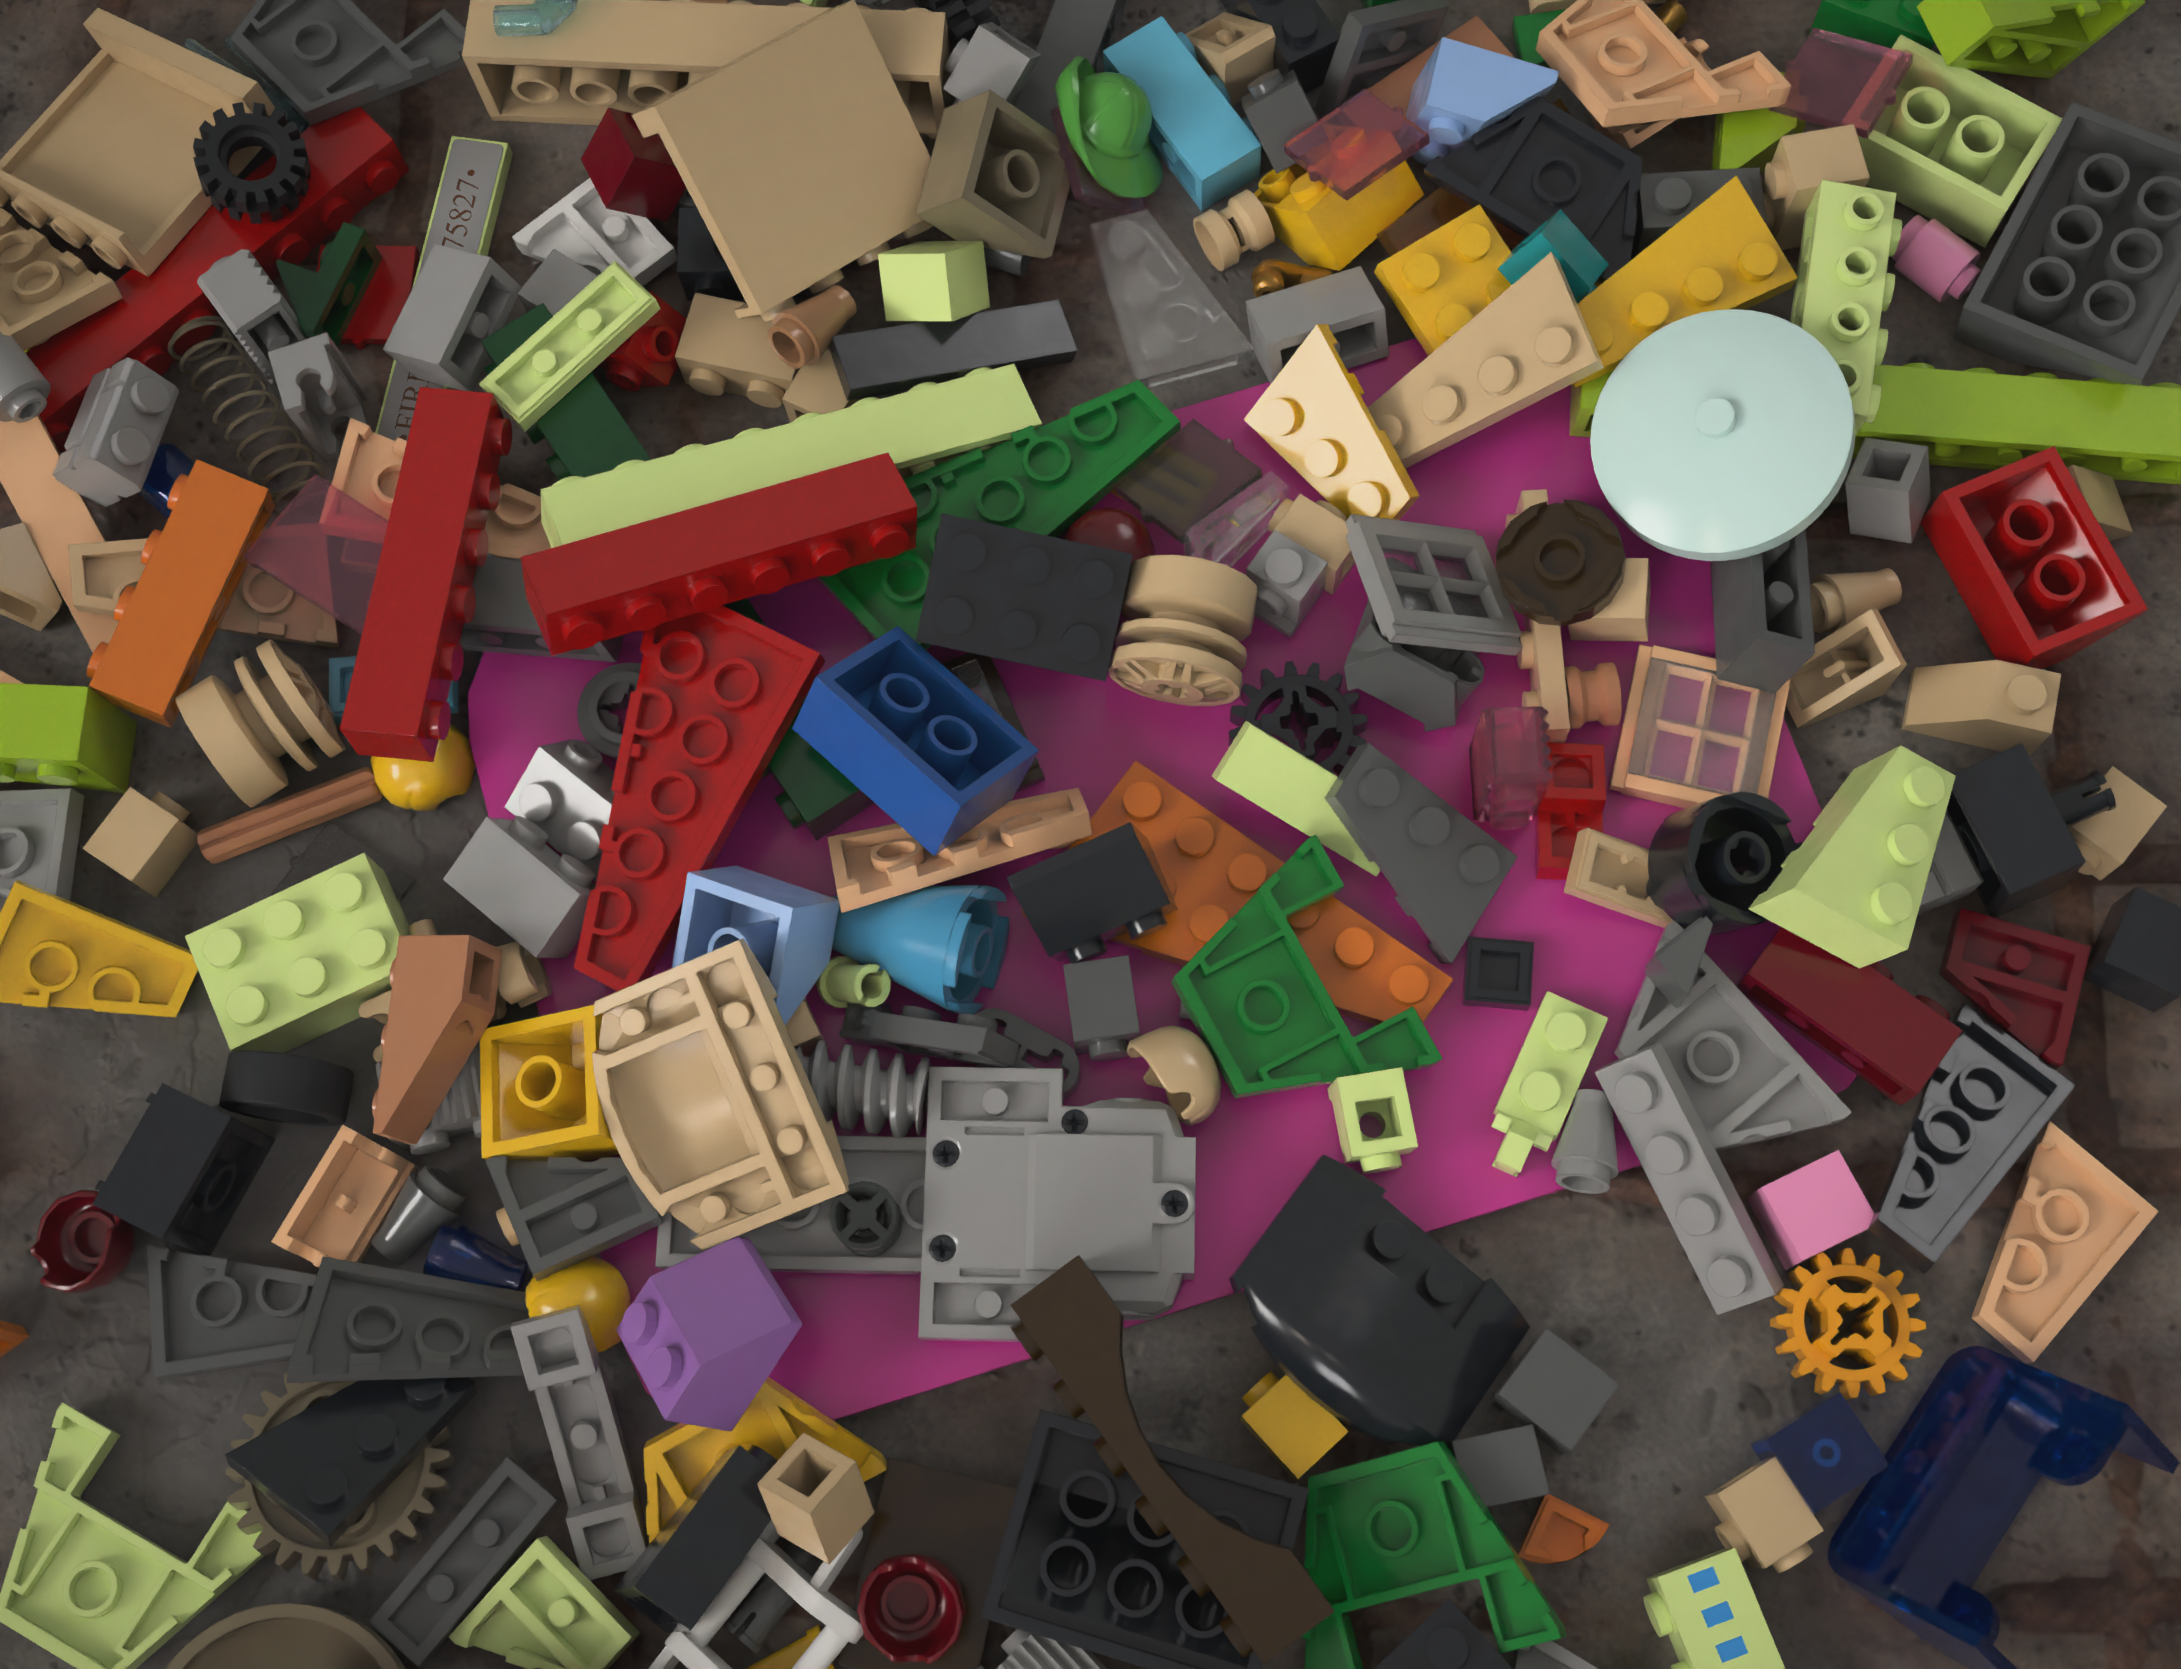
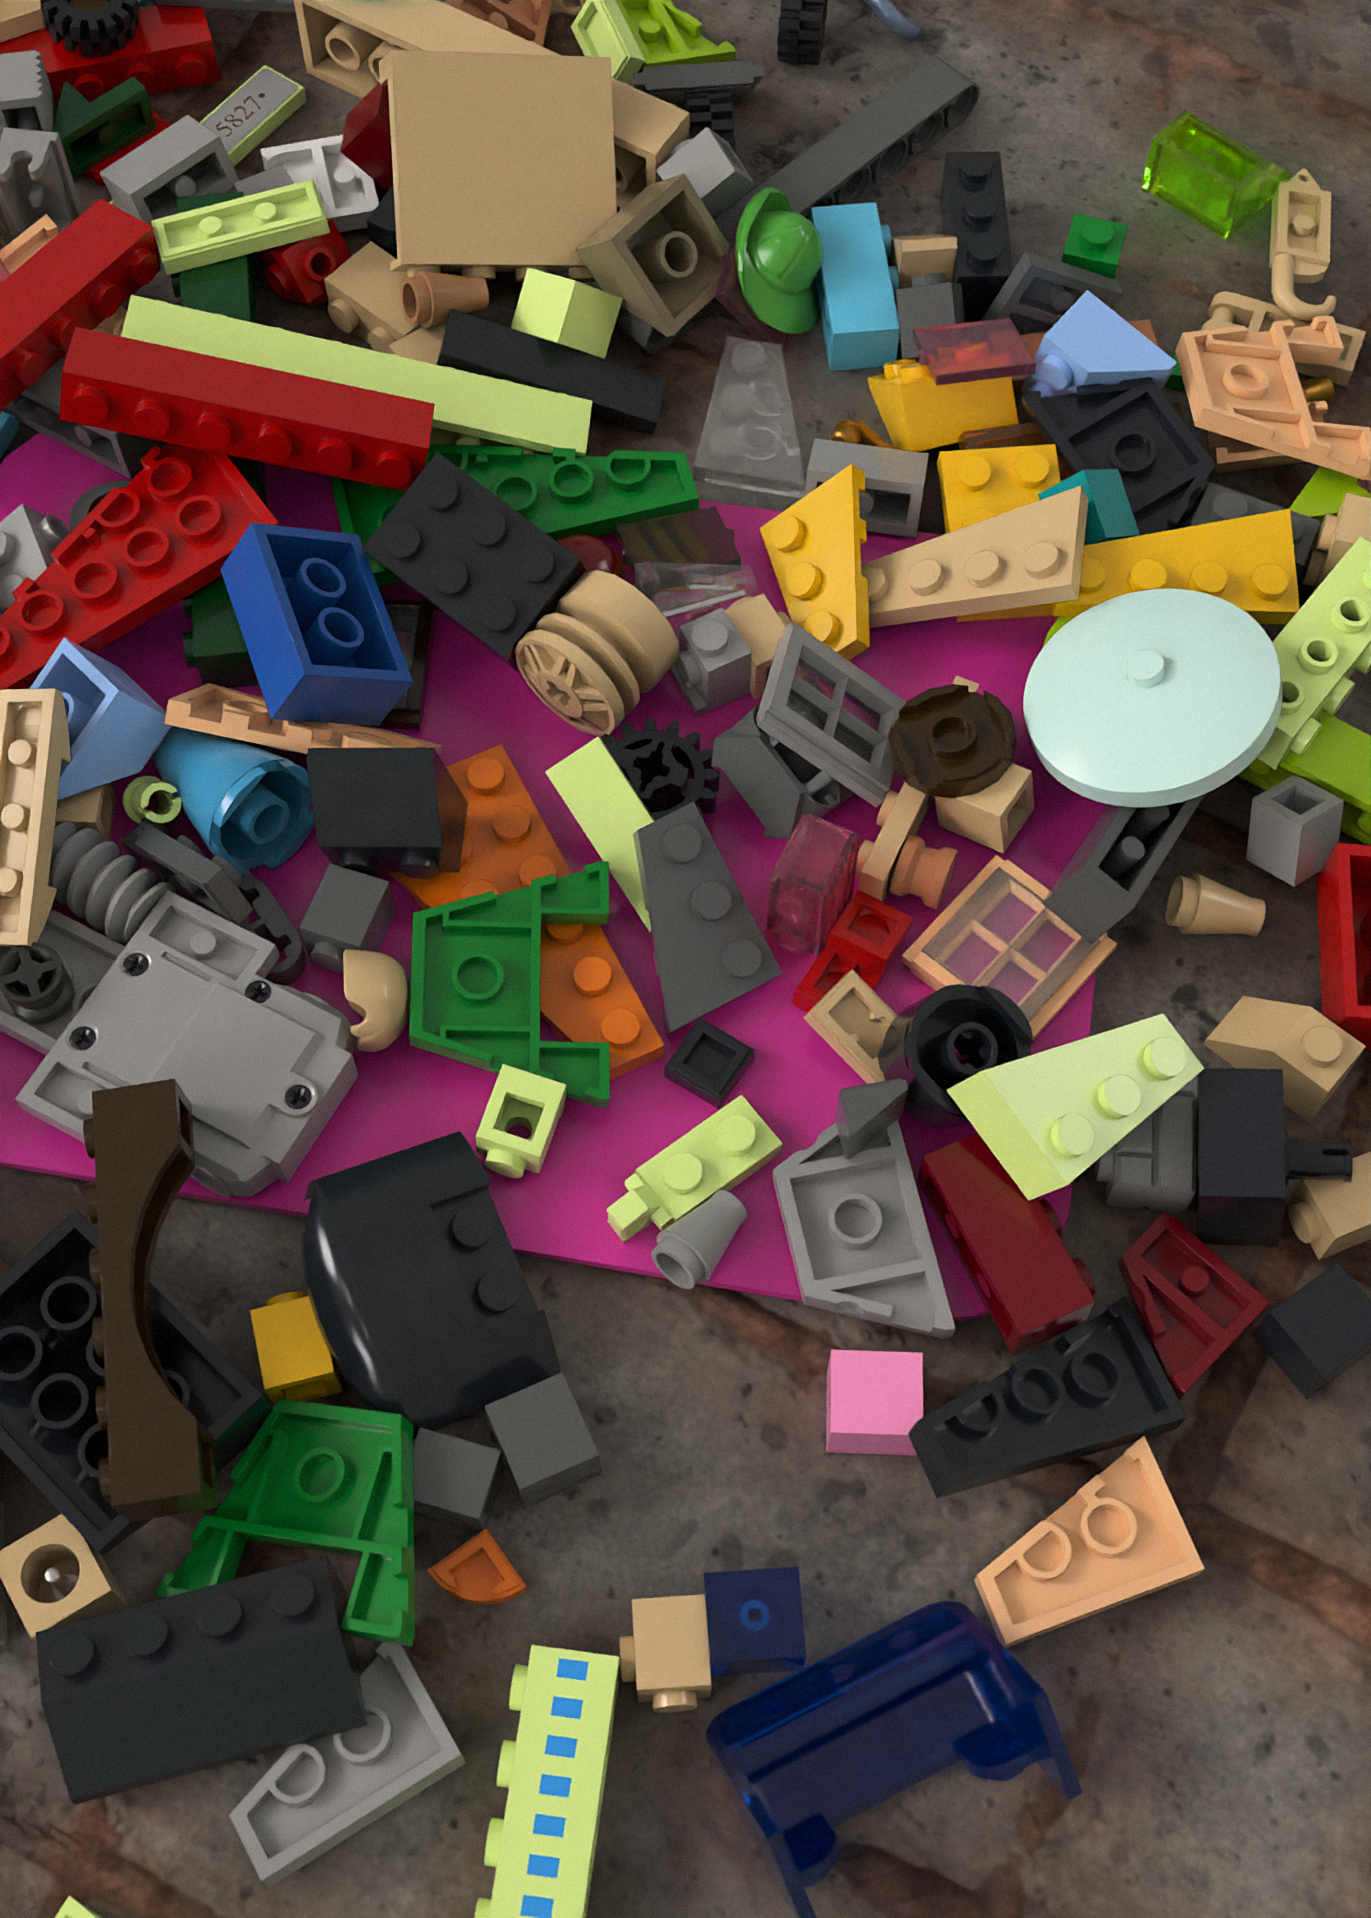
camera: 20 degrees right, 10 degrees down
tan wheel [1193,189,1275,272] -> none
light grey plate [1595,1041,1784,1315] -> none
light orange gear [1770,1248,1926,1400] -> none
tan slope [1786,609,1907,728] -> none

